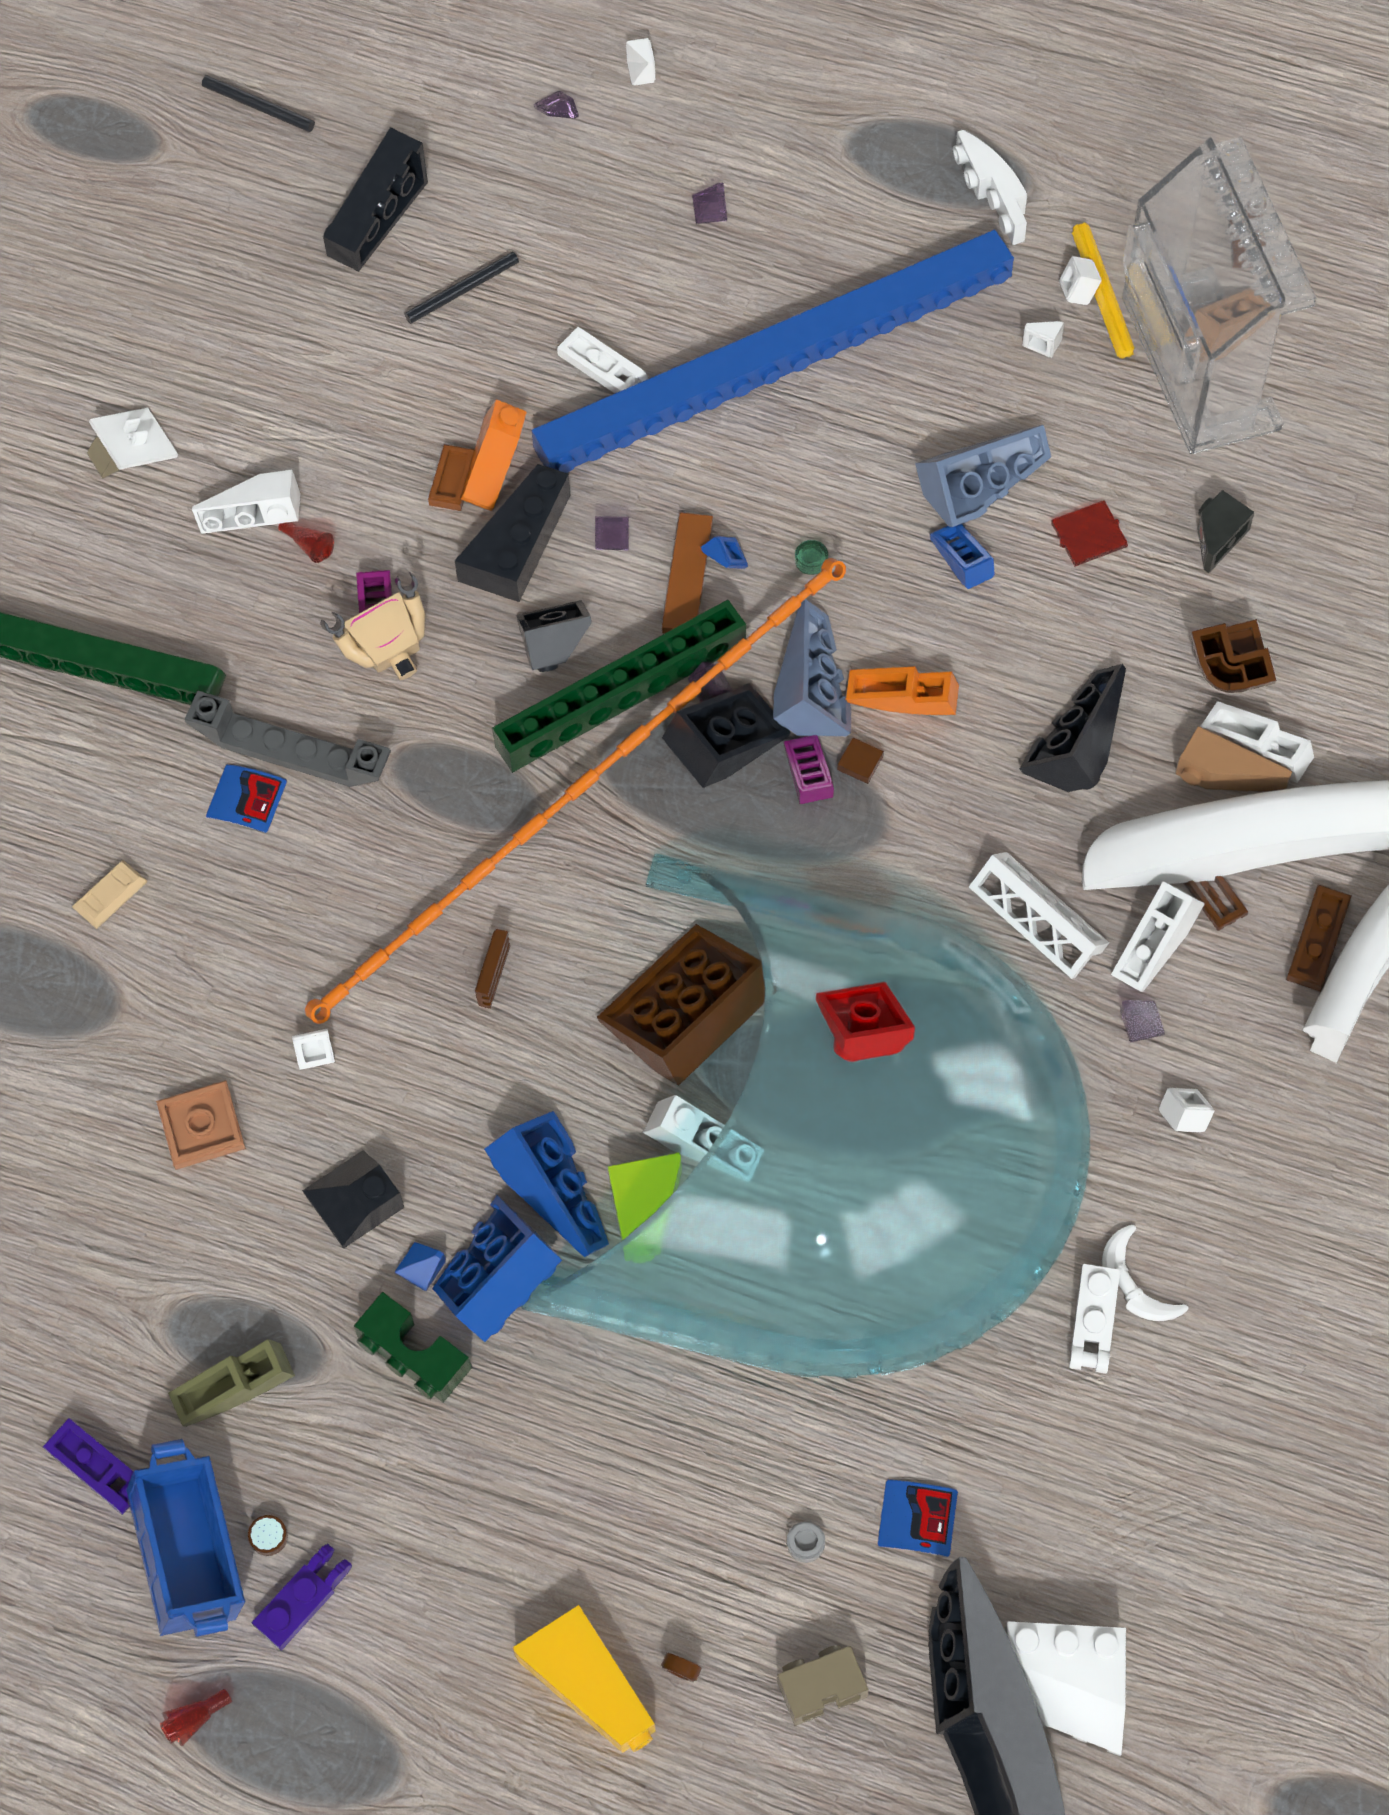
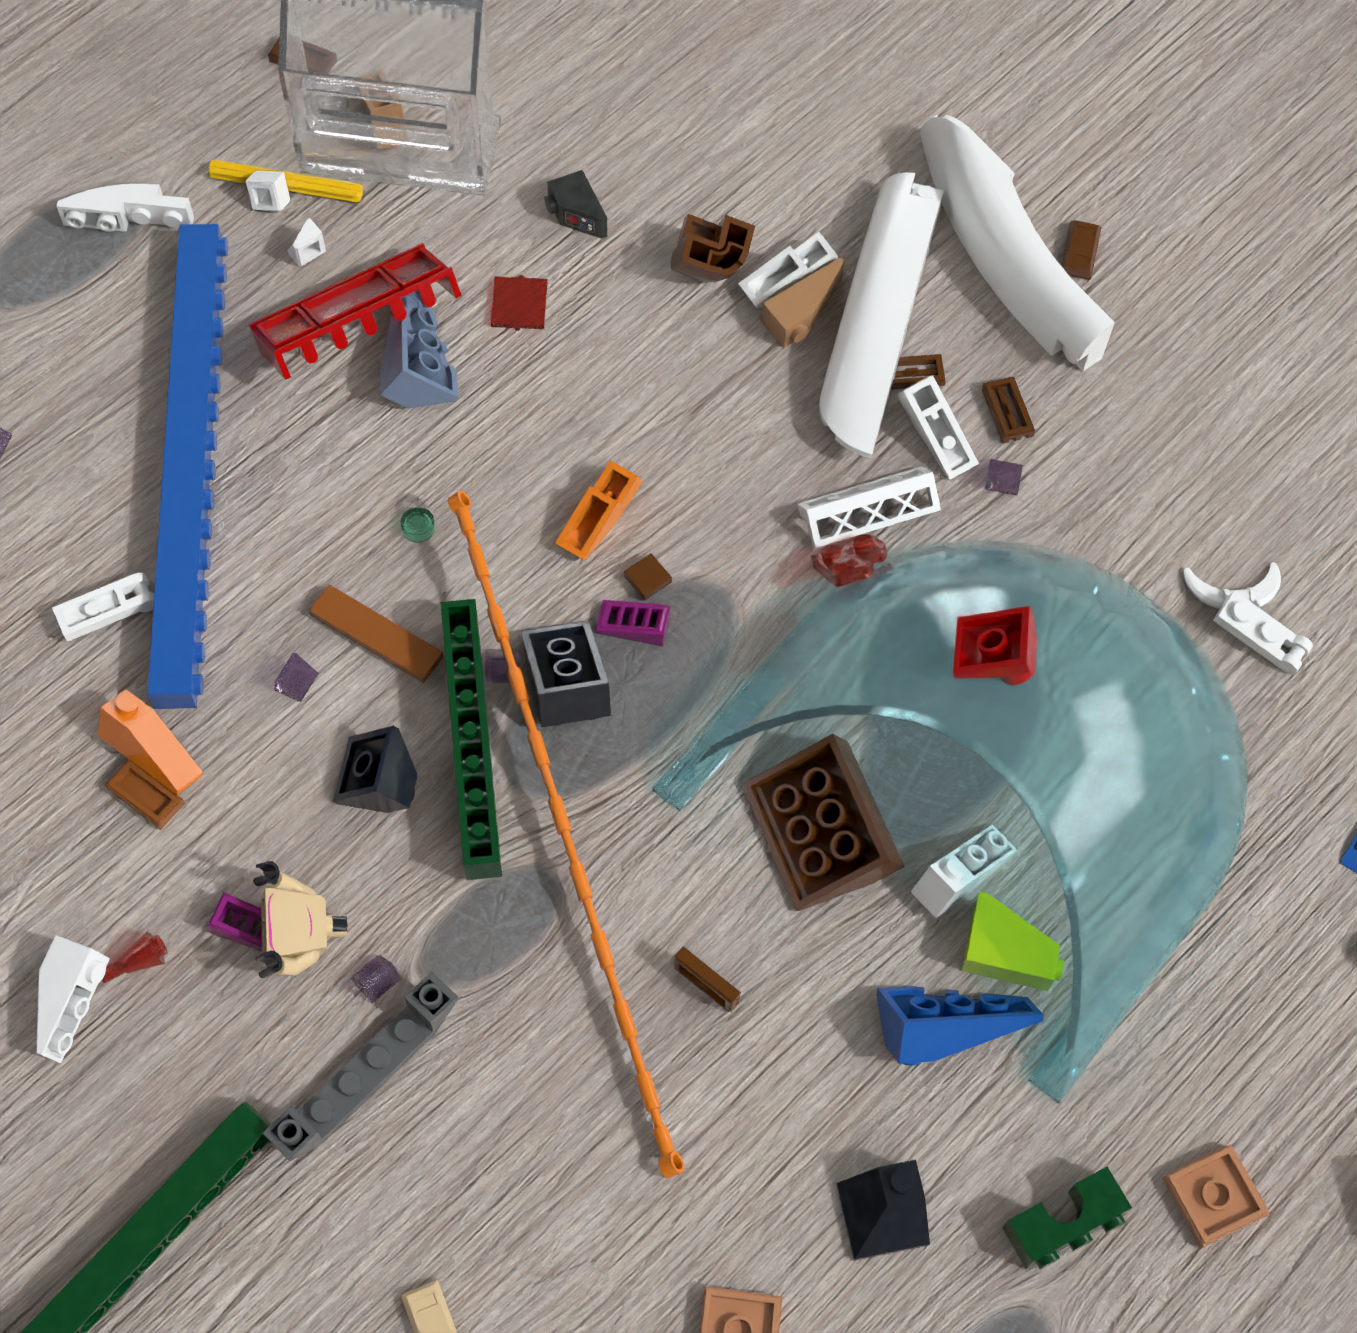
camera: 70 degrees left, 0 degrees up
sticker [206,765,287,833] -> none
white slope [292,1029,335,1070] -> none
blue slope [395,1242,446,1291] -> none
blue wedge [432,1195,562,1342] -> none
black wedge [455,464,571,602] -> none
blue slope [701,536,748,569] -> none
sand blue wedge [773,599,851,736] -> none
blue slope [930,524,995,589] -> none
black wedge [1019,664,1126,792] -> none
white slope [1159,1088,1215,1132] -> none
reddish brown tile [1286,885,1352,991] -> none
none -> red window [249,243,462,380]
none -> clear purple slope [351,955,401,1003]
none -> clear red plate [811,534,888,588]
none -> reddish brown tile [981,376,1035,444]
none -> nougat tile [1162,1144,1270,1249]

